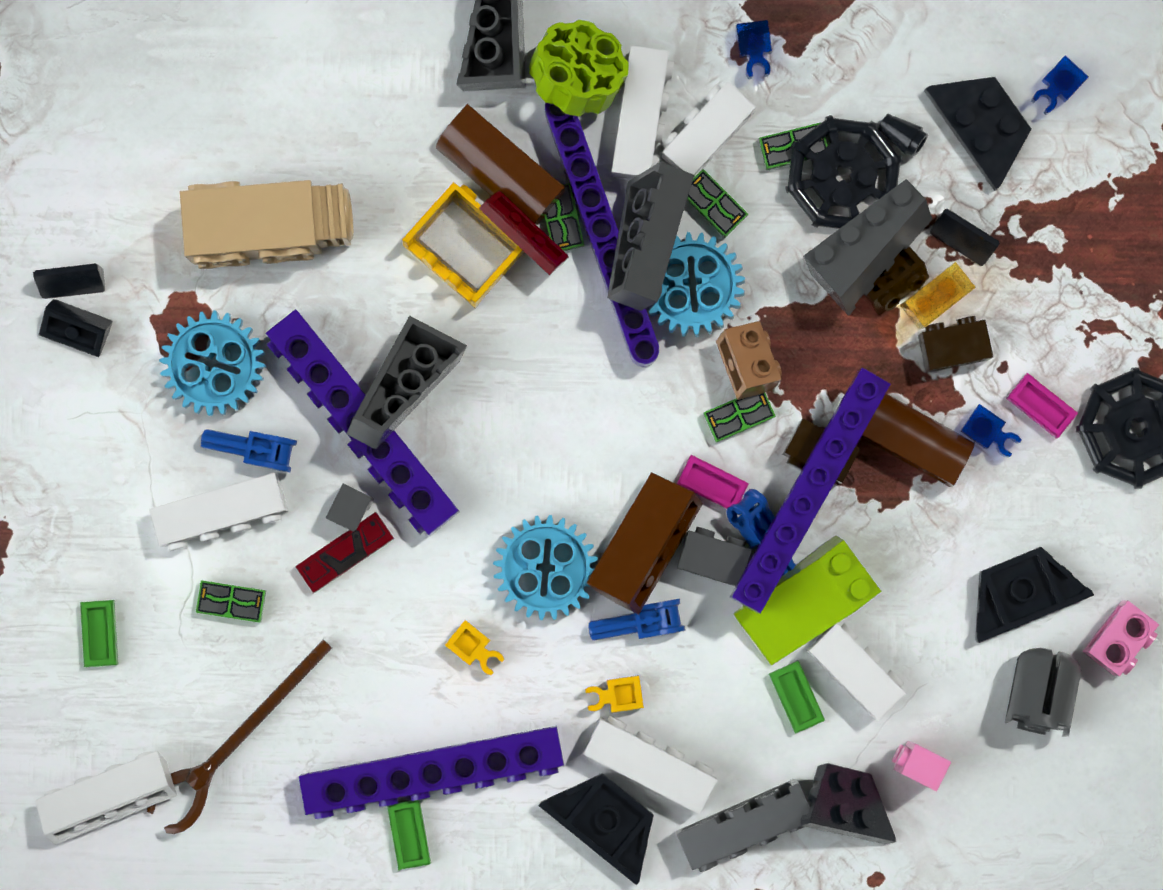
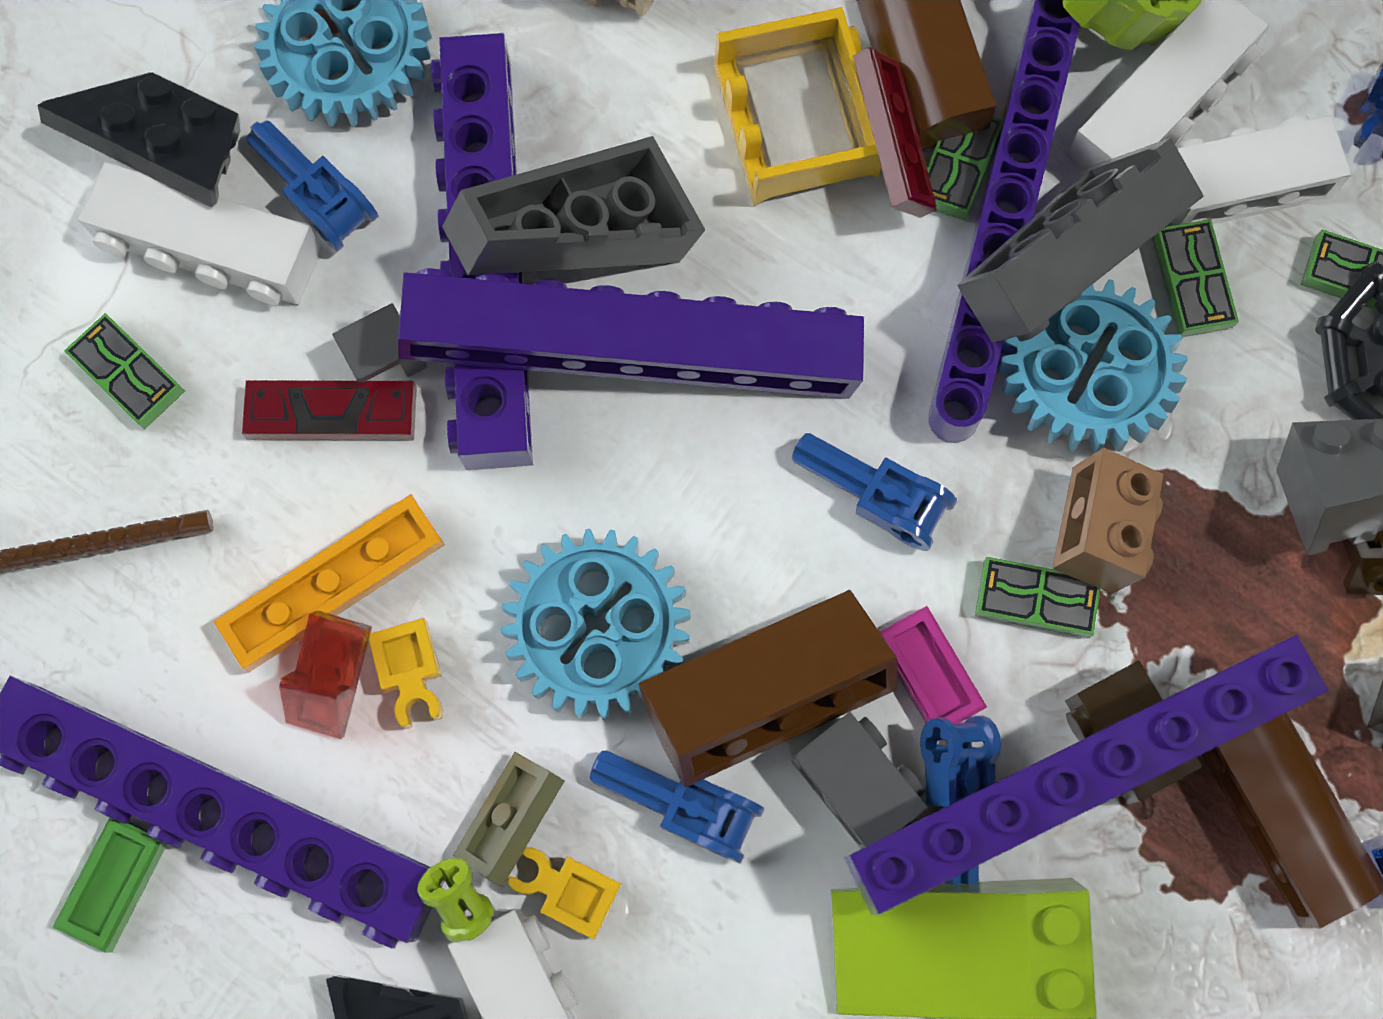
camera: 40 degrees right, 10 degrees down
none -> black wing [37,72,240,208]
none -> light orange plate [213,494,445,673]
none -> clear red slope [279,610,372,739]
none -> dark purple brick [398,268,864,399]
none -> lime bush [417,858,495,942]
none -> olive plate [452,752,565,887]
none -> blue connector [791,433,957,551]

